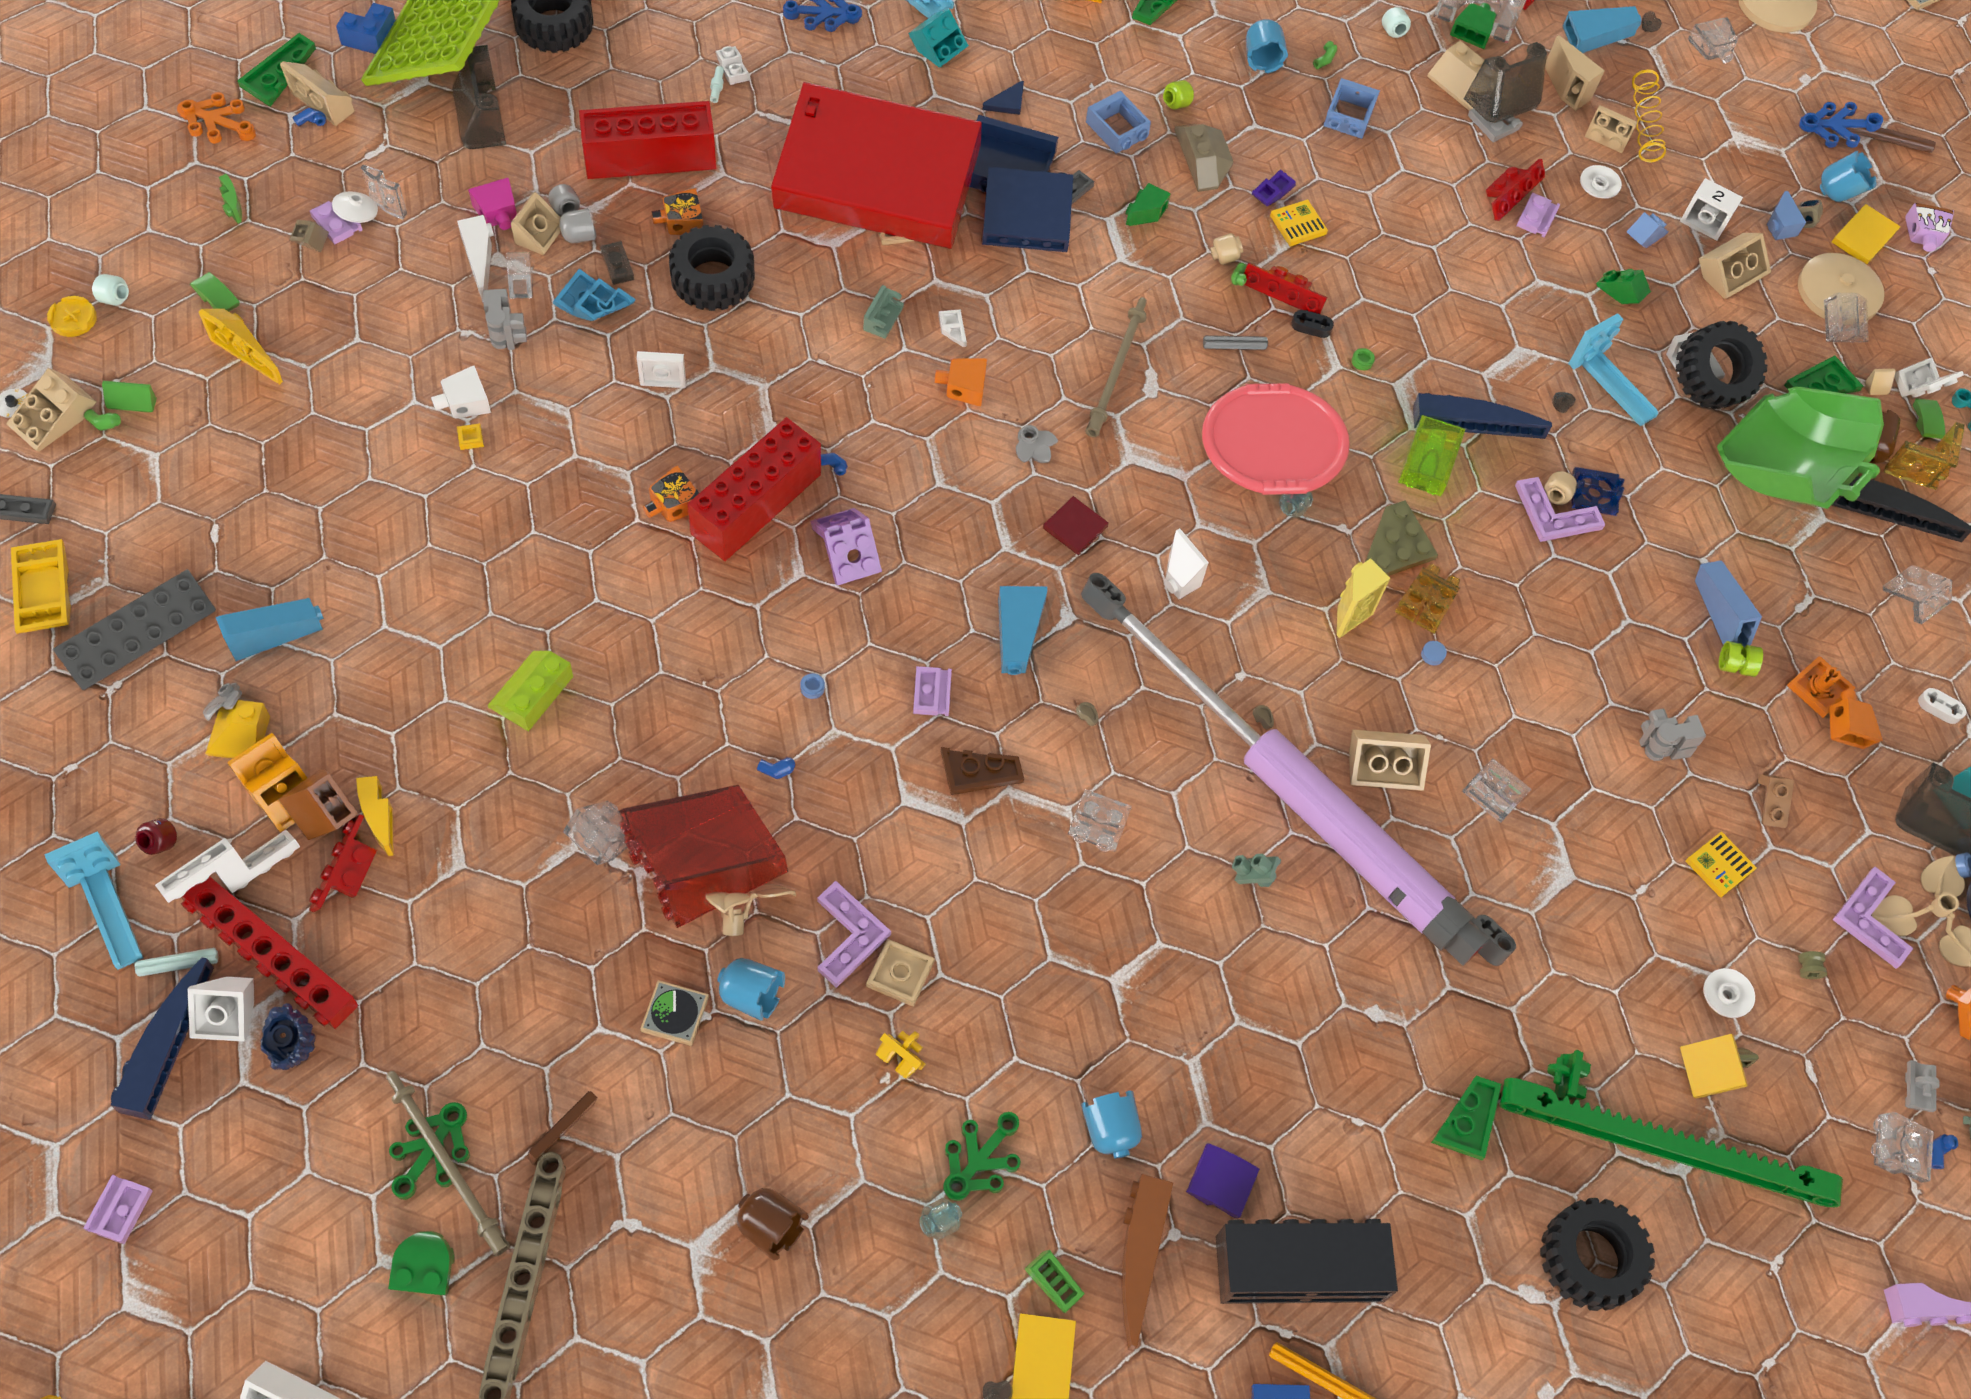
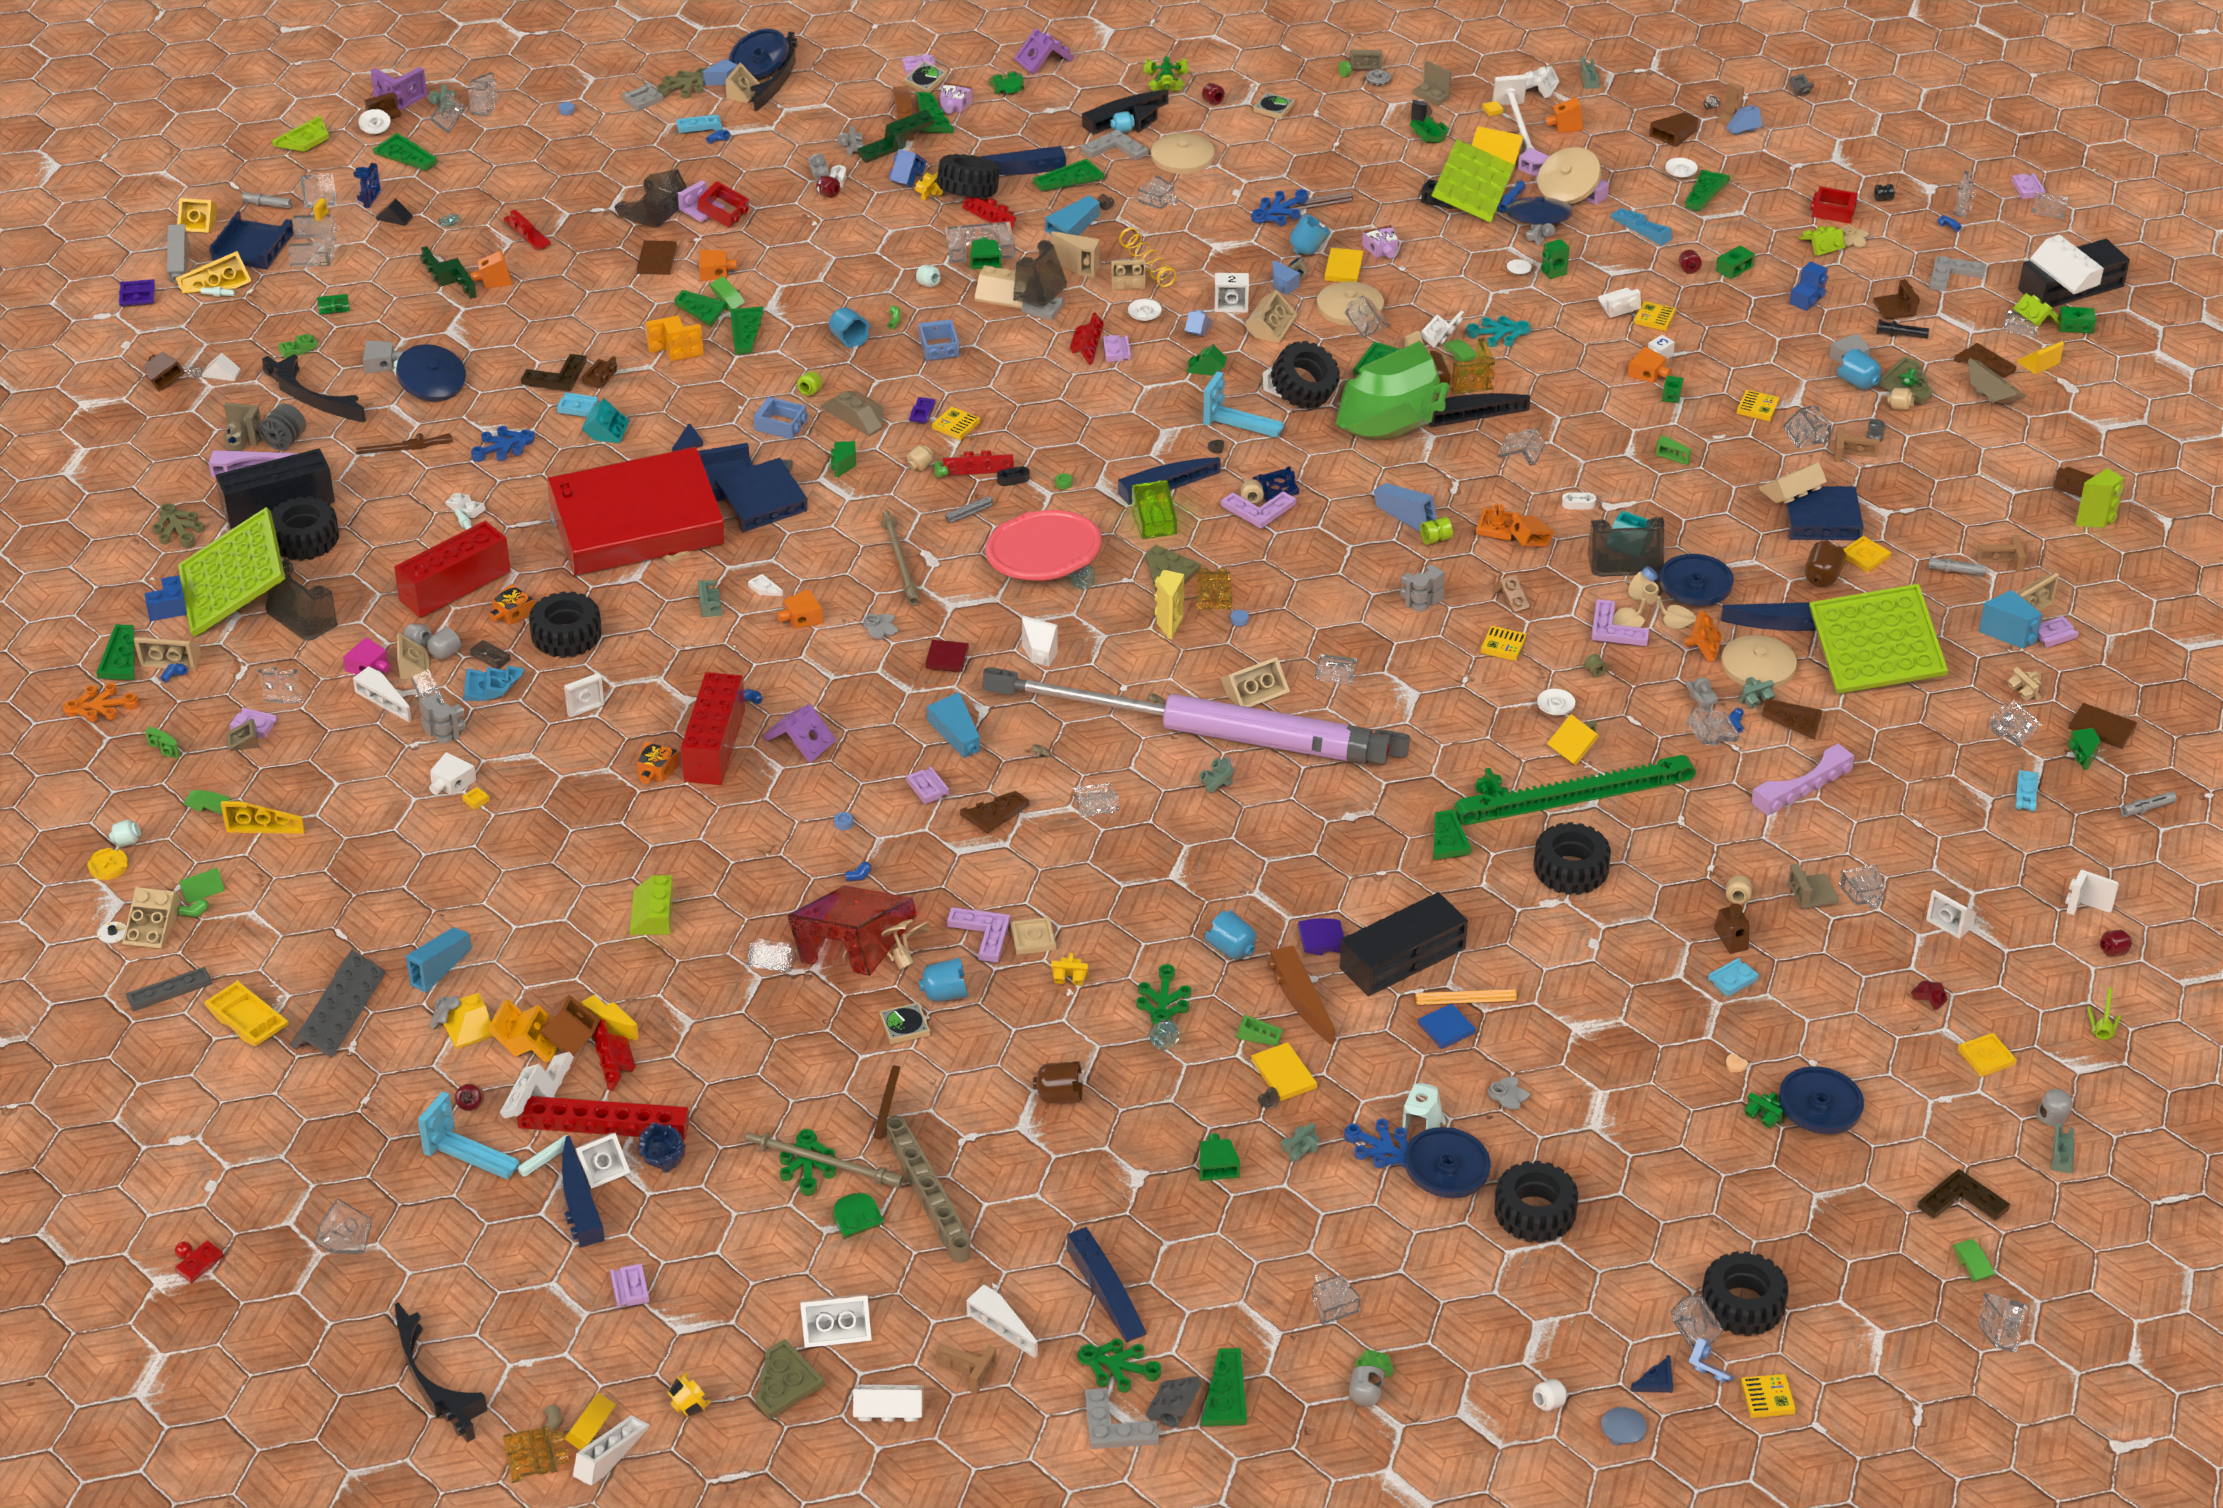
camera: 25 degrees left, 20 degrees down
white dish [332,191,378,223] -> none

